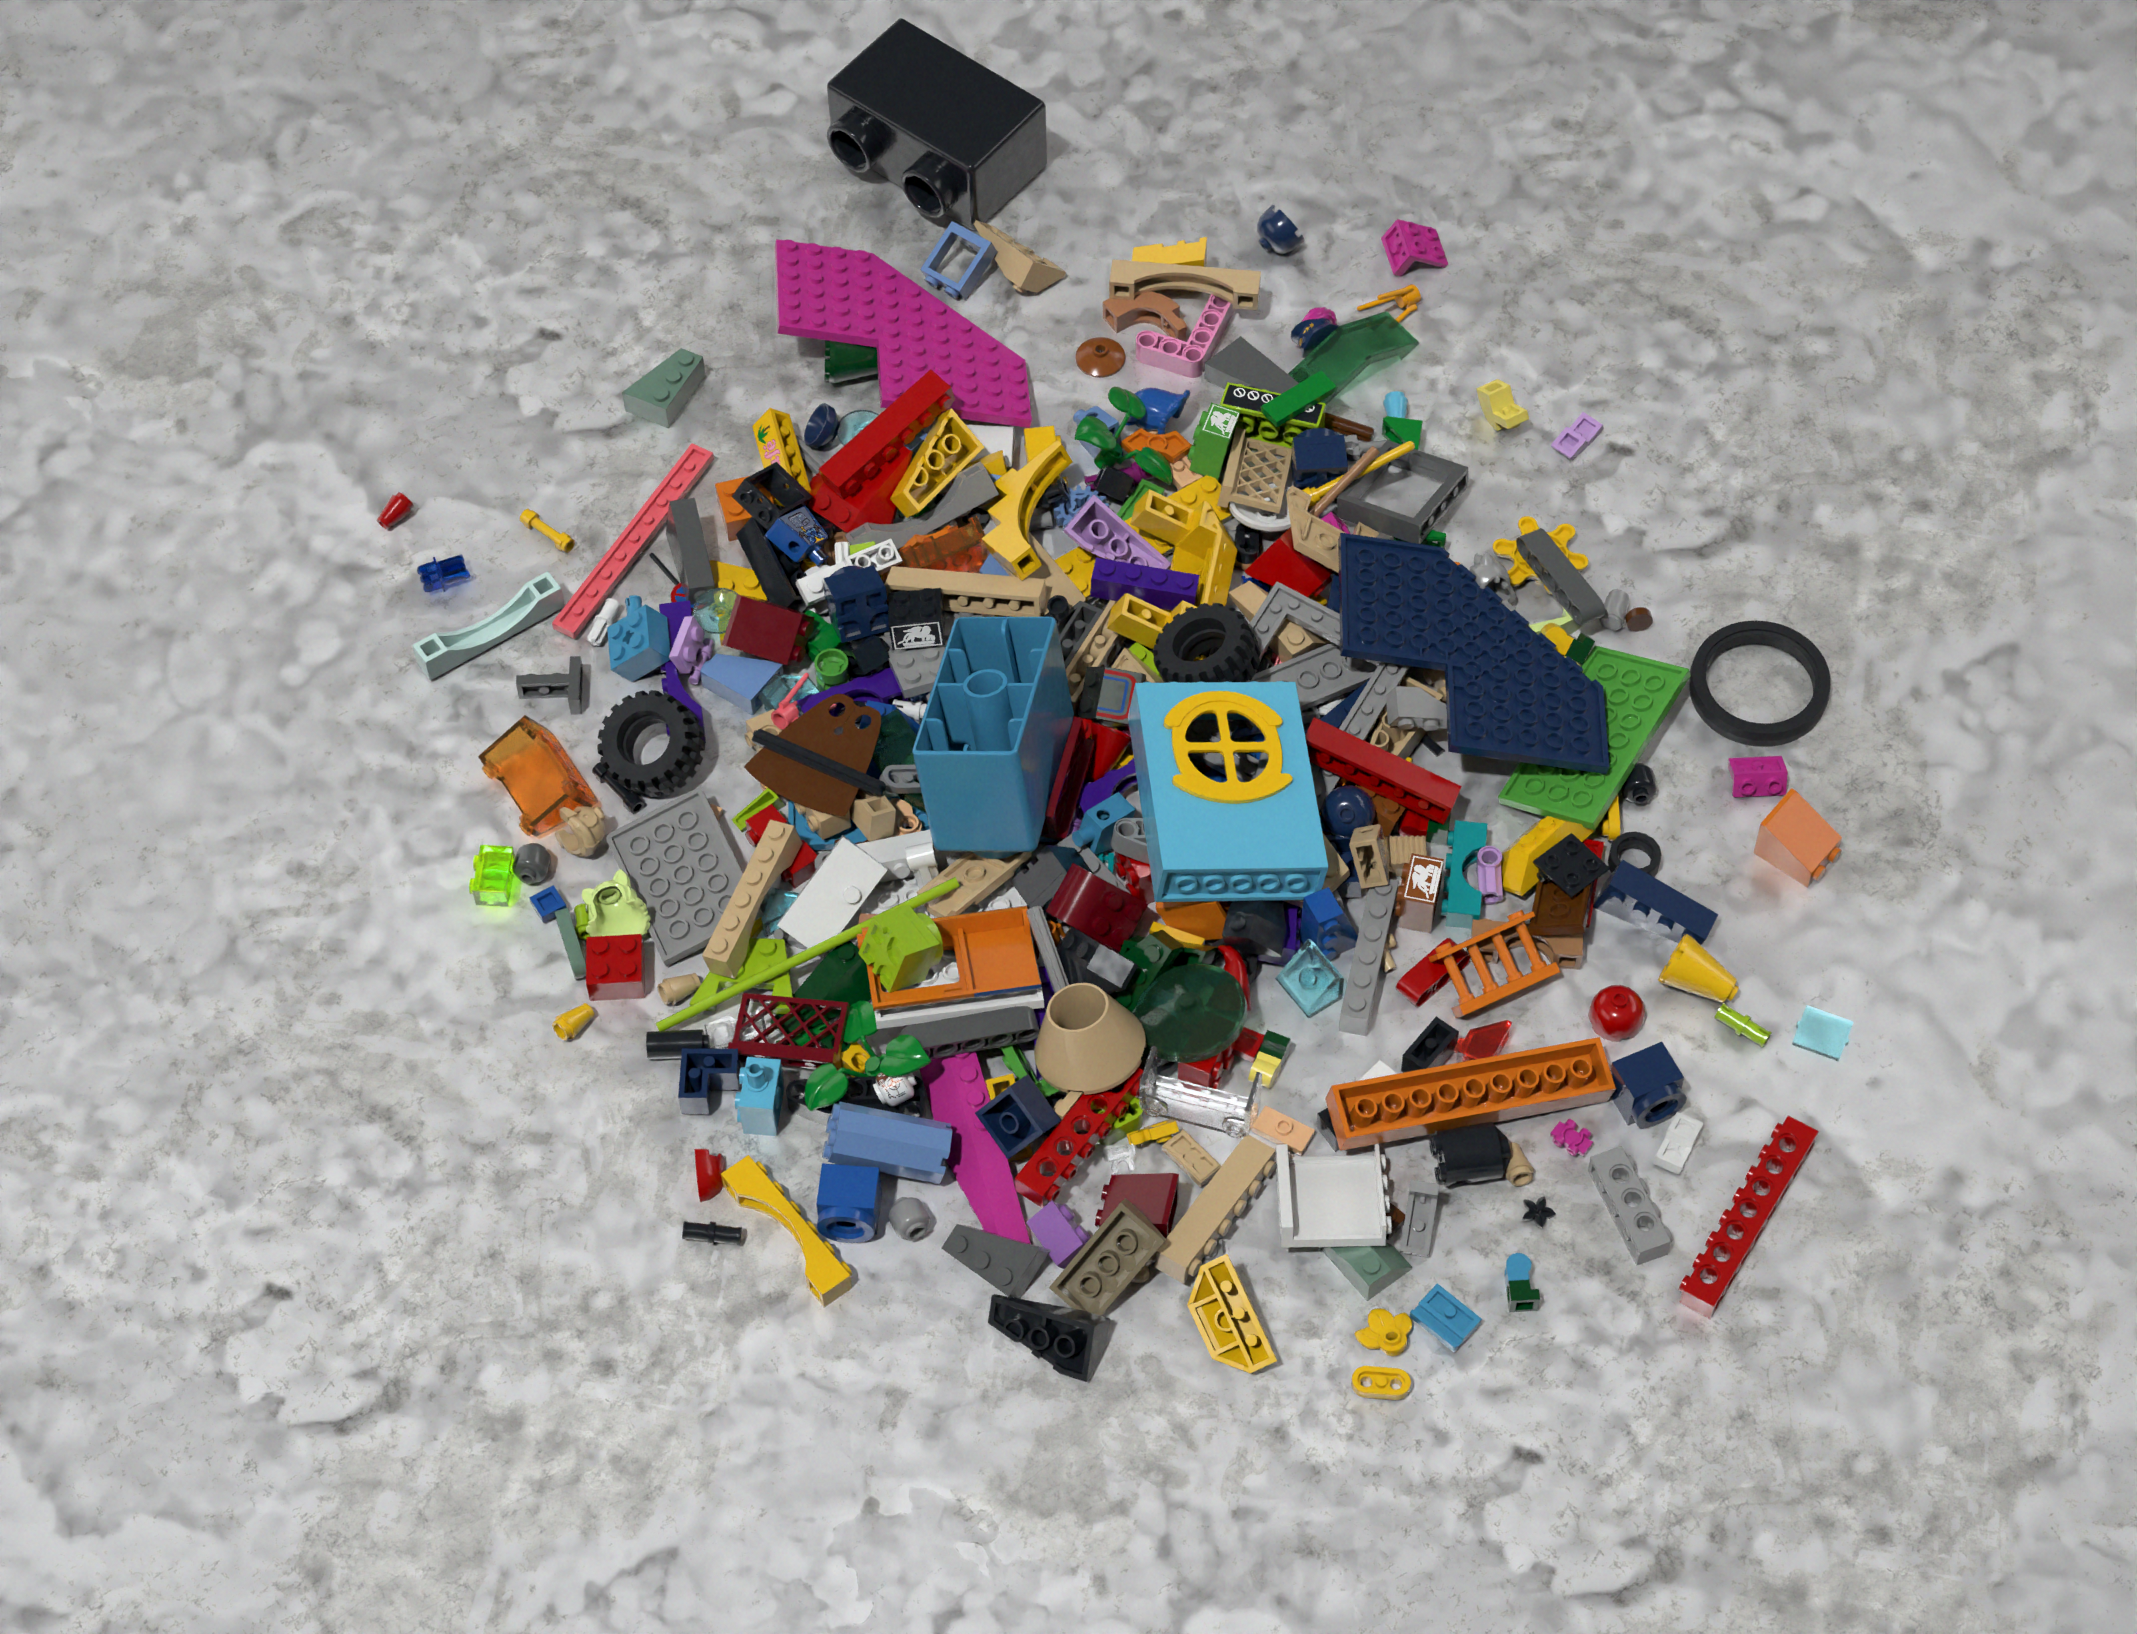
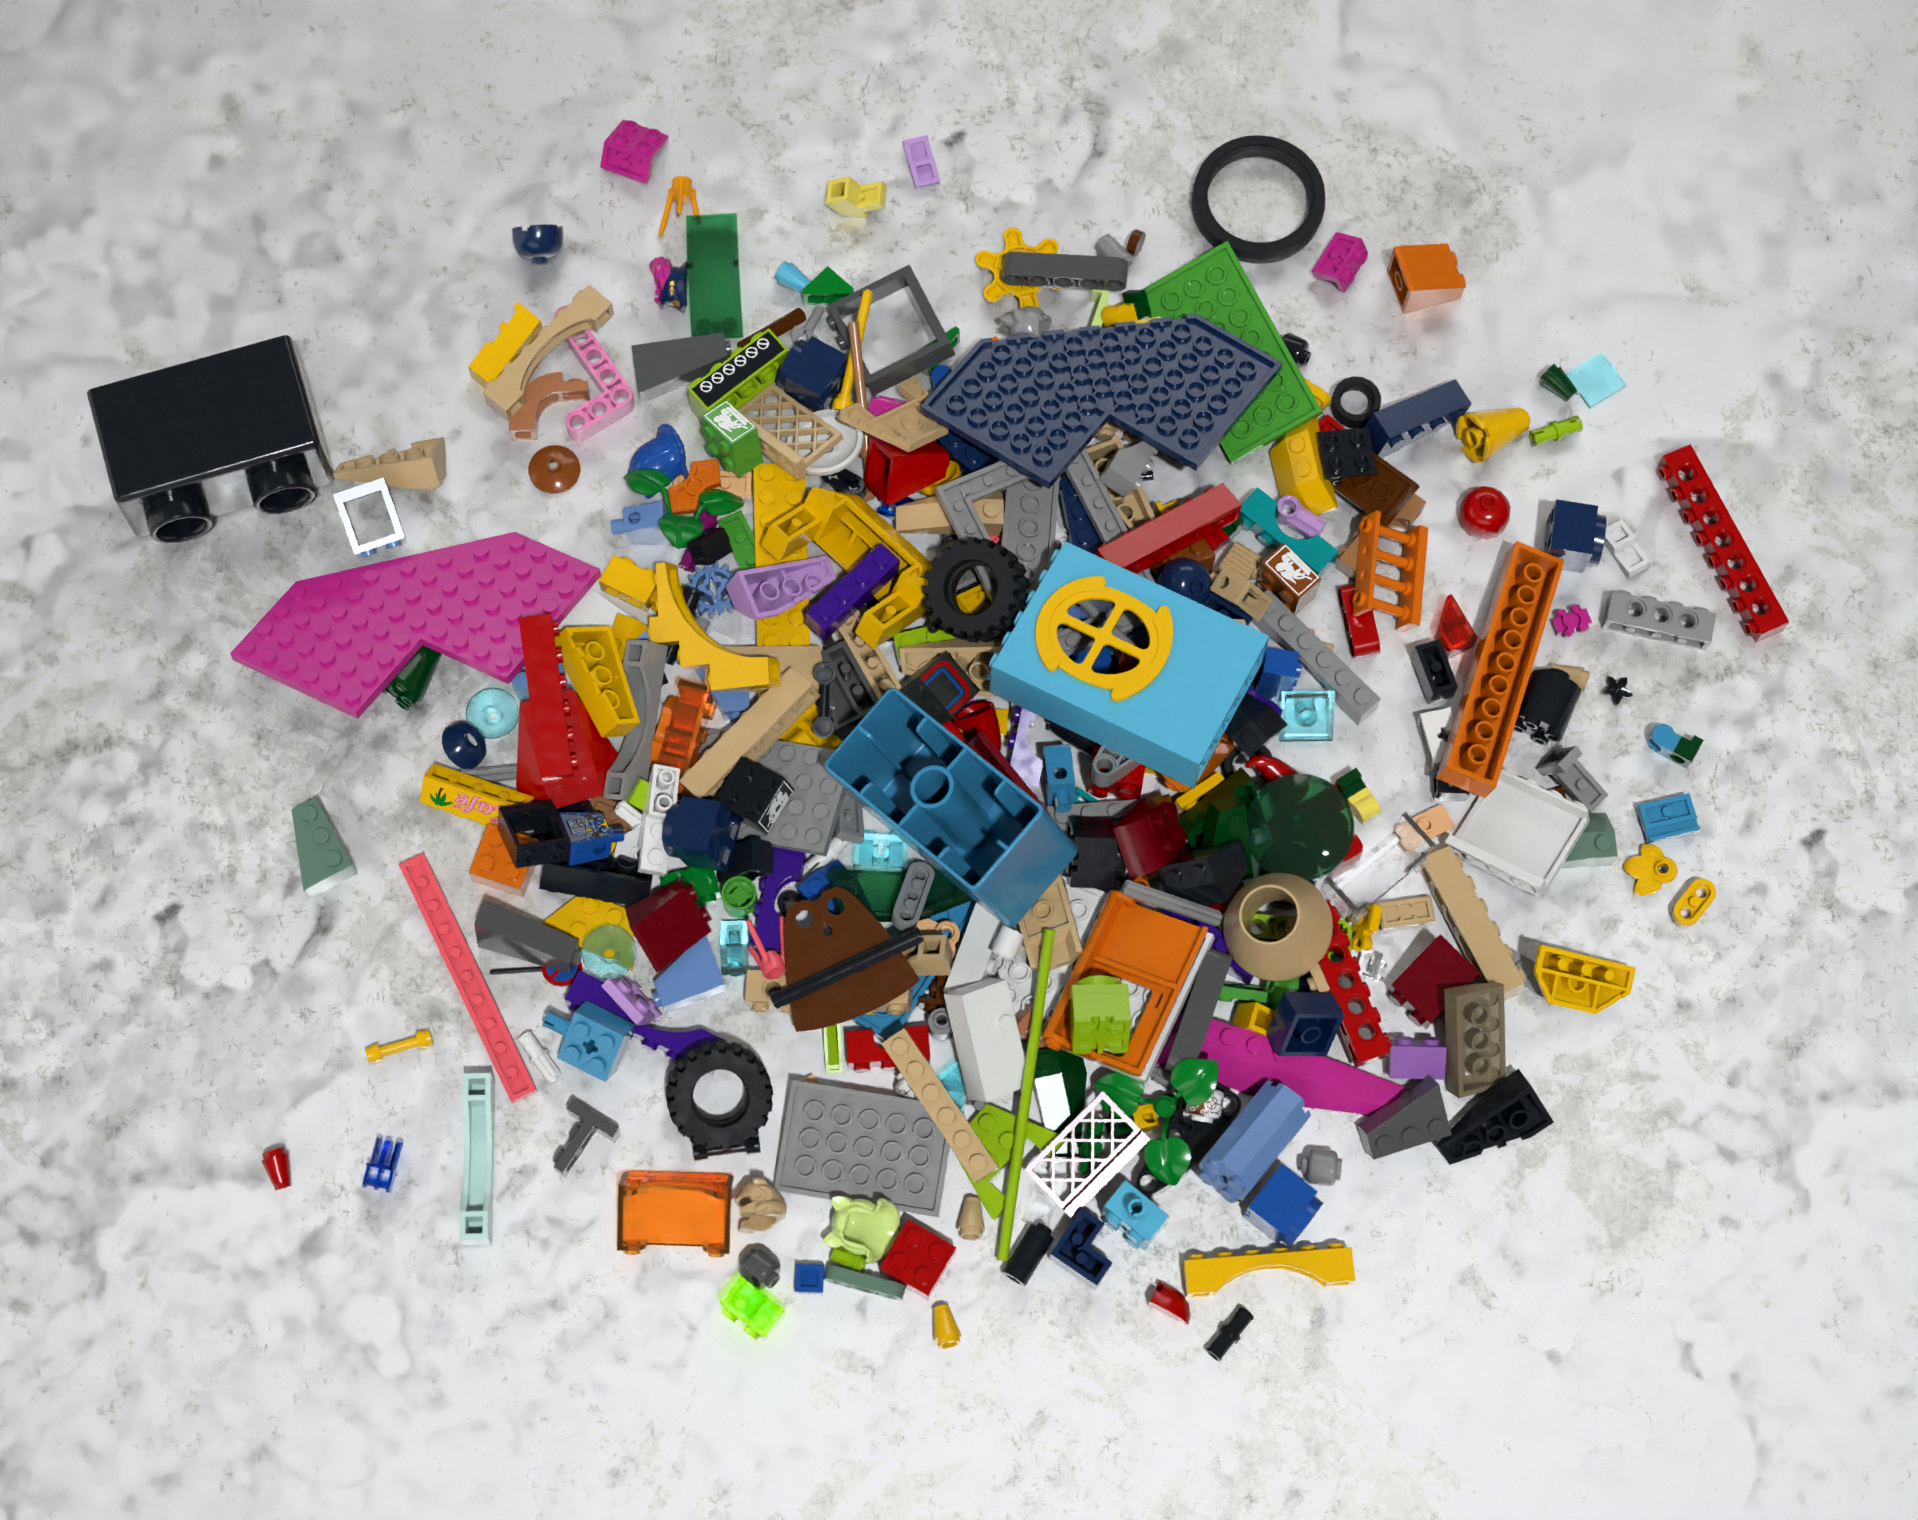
camera: 60 degrees left, 15 degrees up
green tile [1261,371,1337,428] -> none
none -> dark green cone [1540,364,1578,401]

